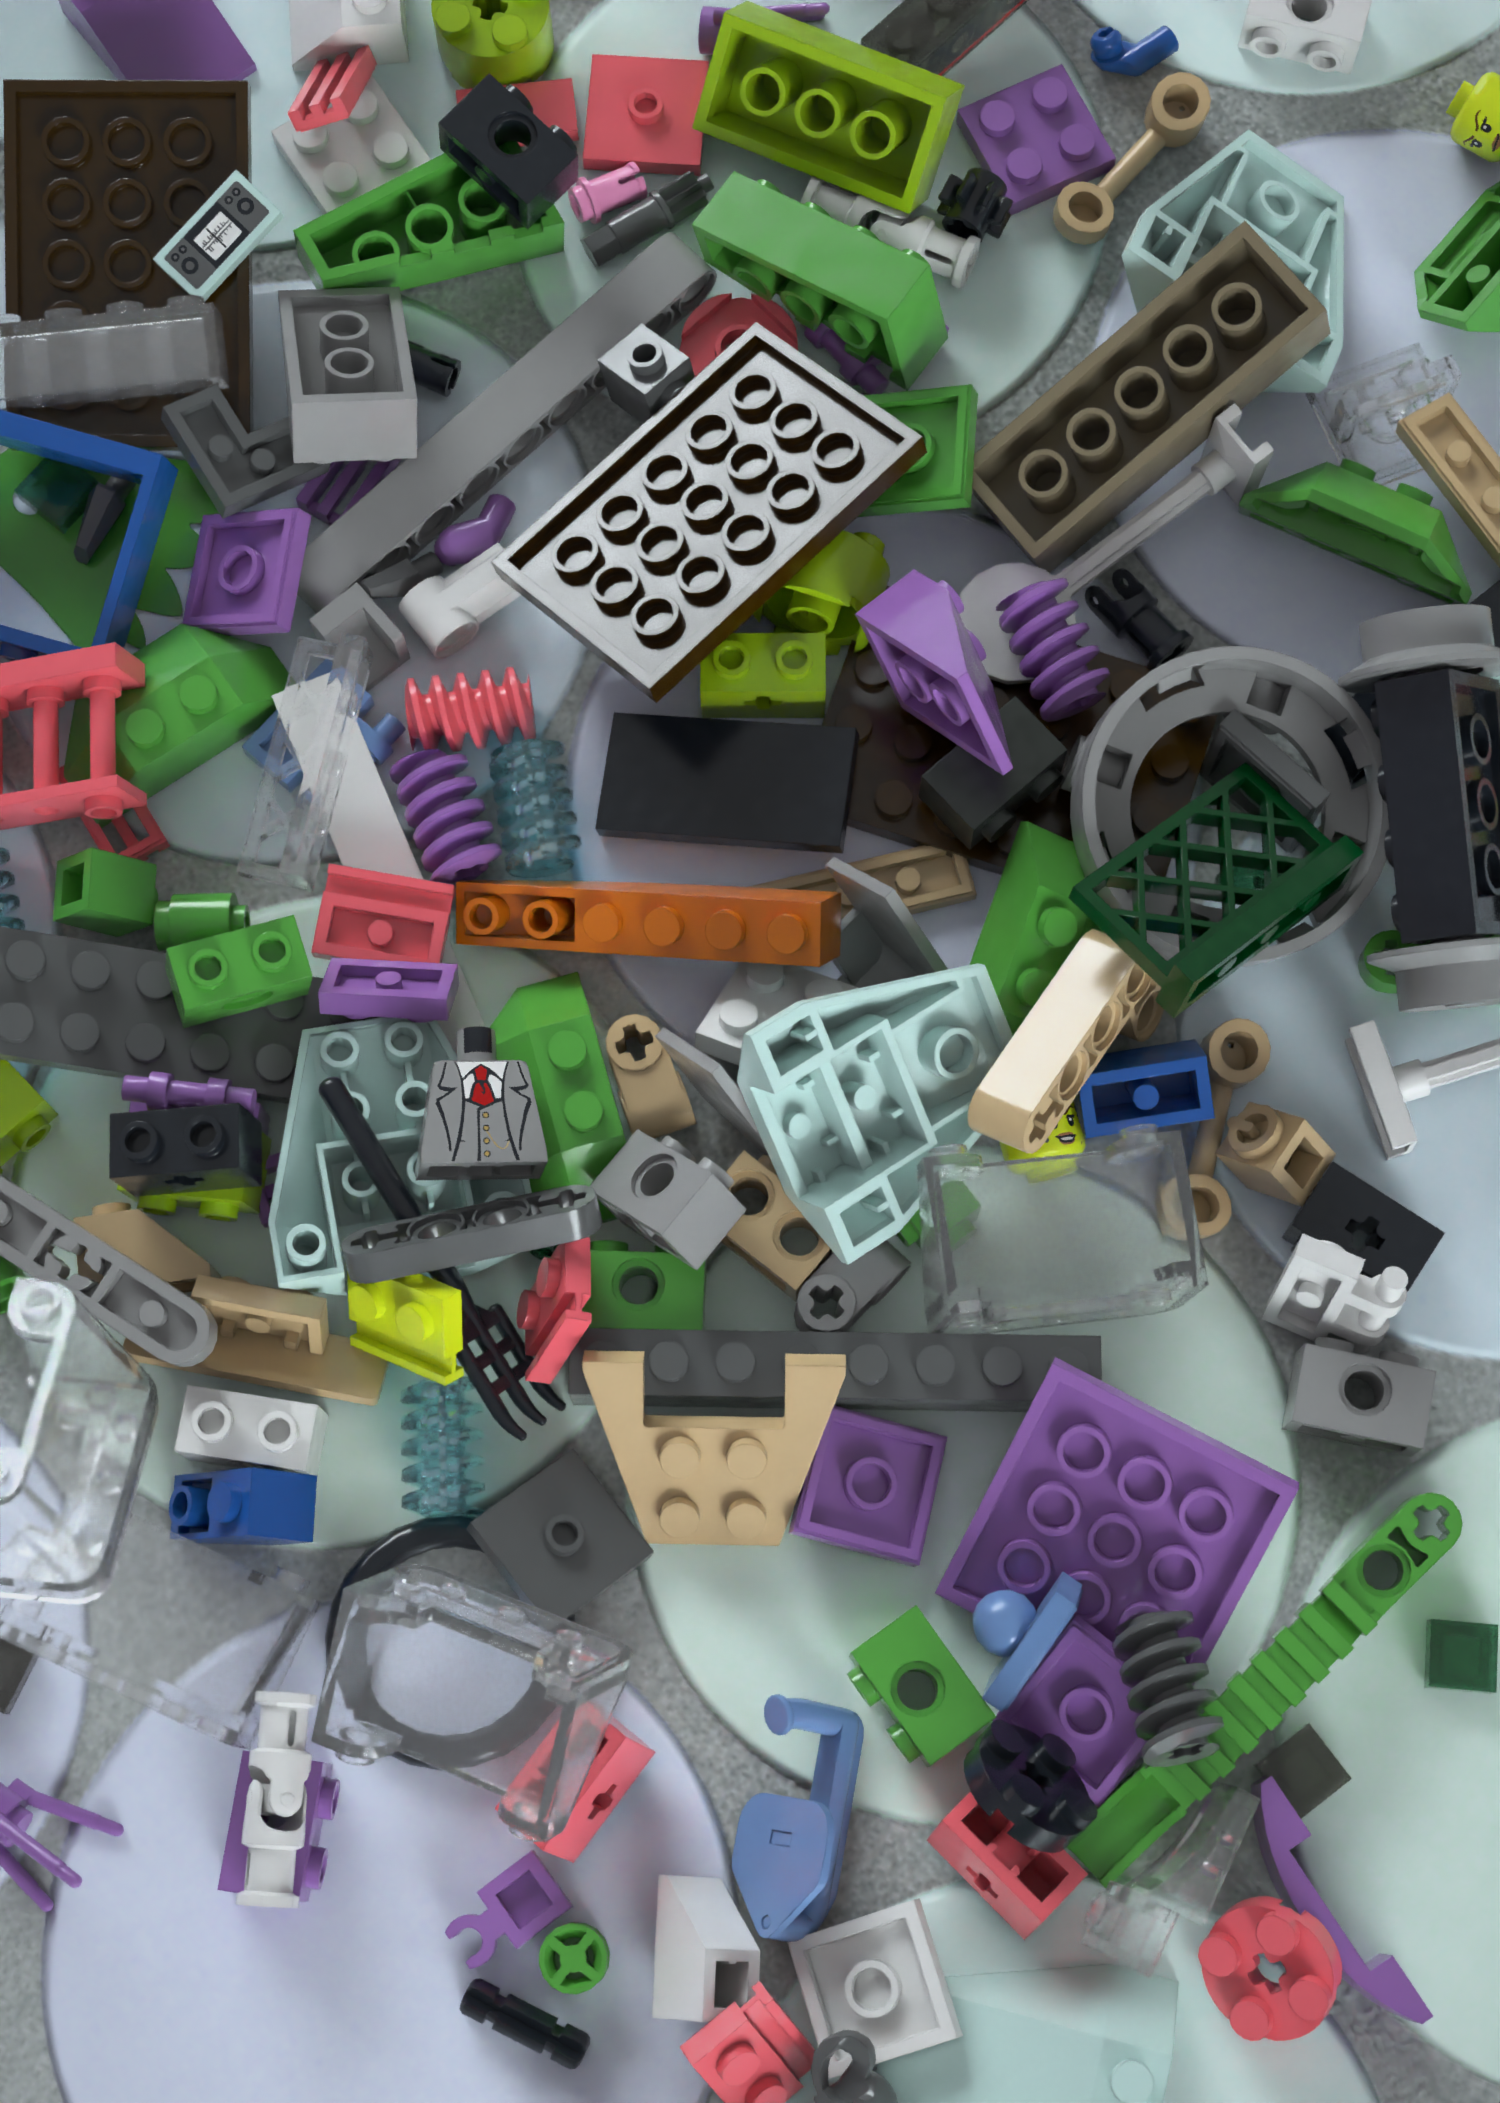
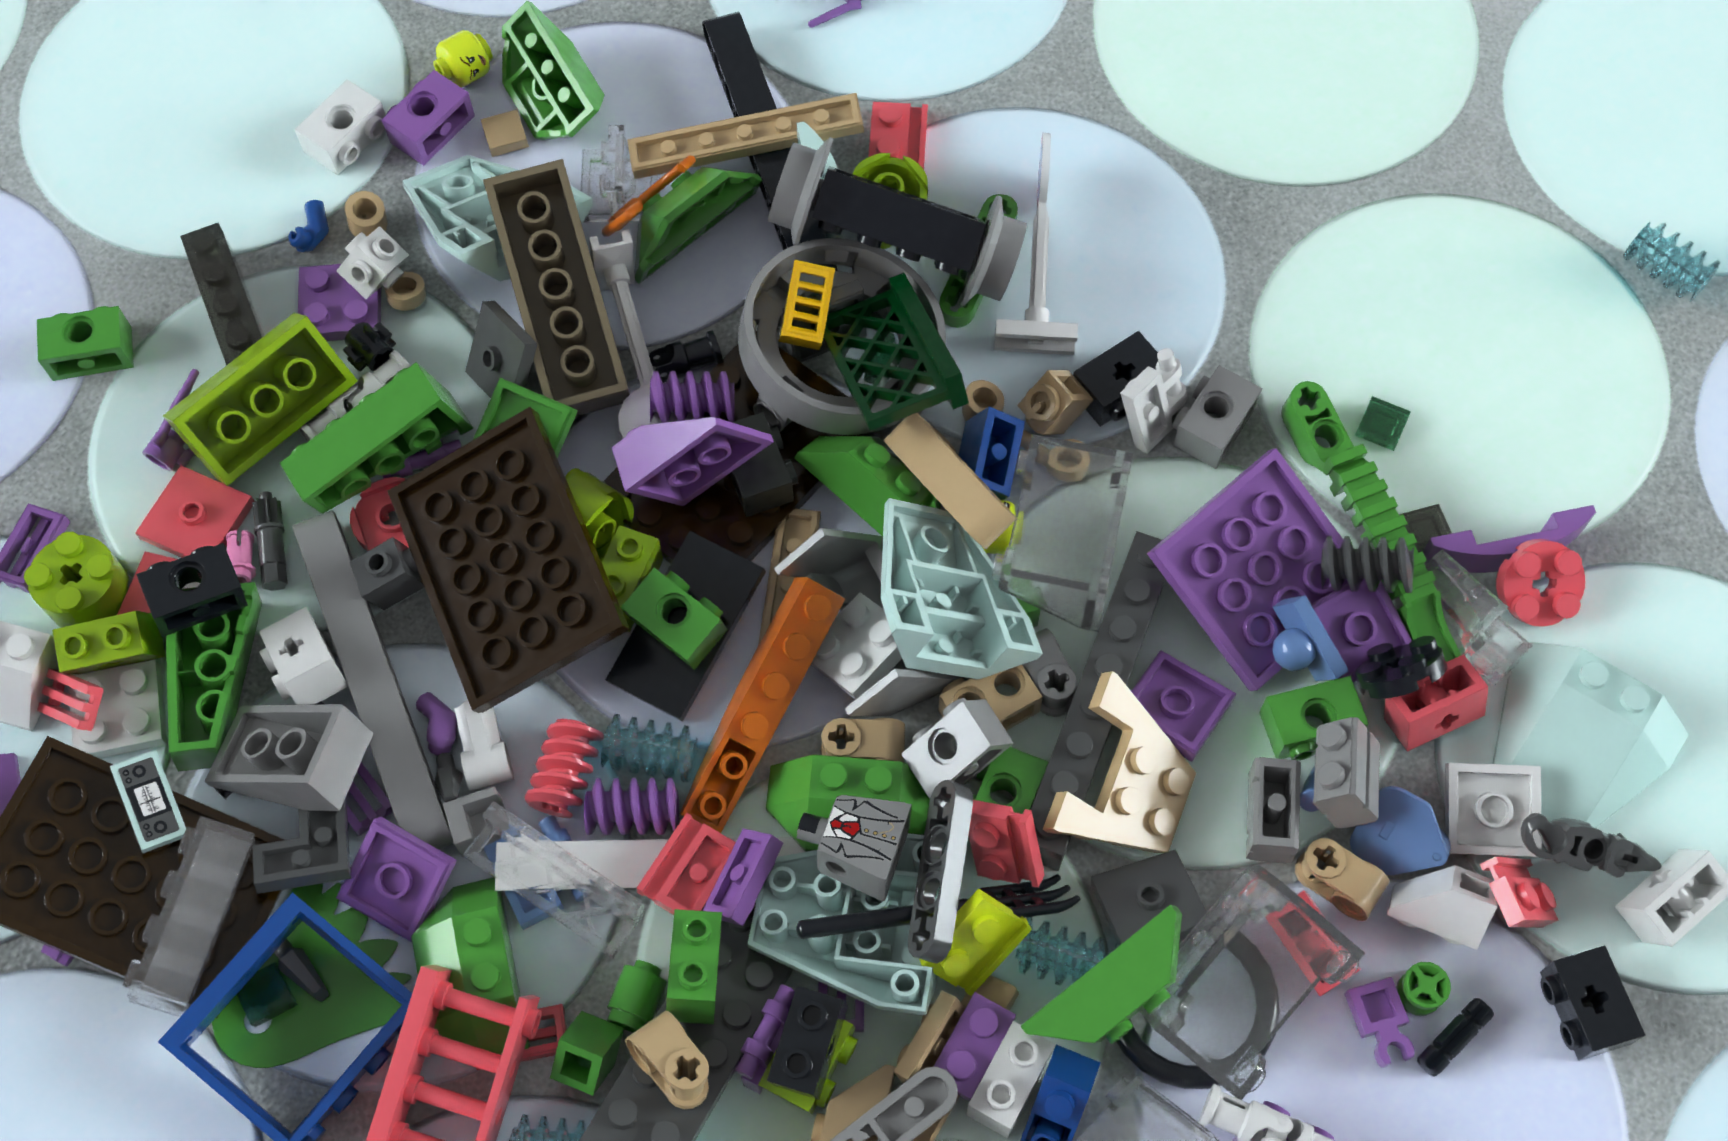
camera: 70 degrees left, 10 degrees down
none -> lime brick [52,611,166,675]
none -> white brick [259,607,349,705]
none -> white brick [337,226,409,299]
none -> medium lavender brick [382,70,475,166]
none -> dark grey plate [465,301,537,398]
none -> tan tile [480,109,529,157]
none -> orange piece [601,155,696,237]
none -> bright green brick [621,567,728,670]
none -> tan piece [625,1011,709,1109]
none -> yellow slope [778,260,835,350]
none -> medium lavender plate [933,992,1016,1102]
none -> bright green wedge [1021,905,1182,1044]
none -> light grey brick [1246,757,1301,863]
none -> tan piece [1295,838,1390,921]
none -> light grey brick [1313,717,1380,829]

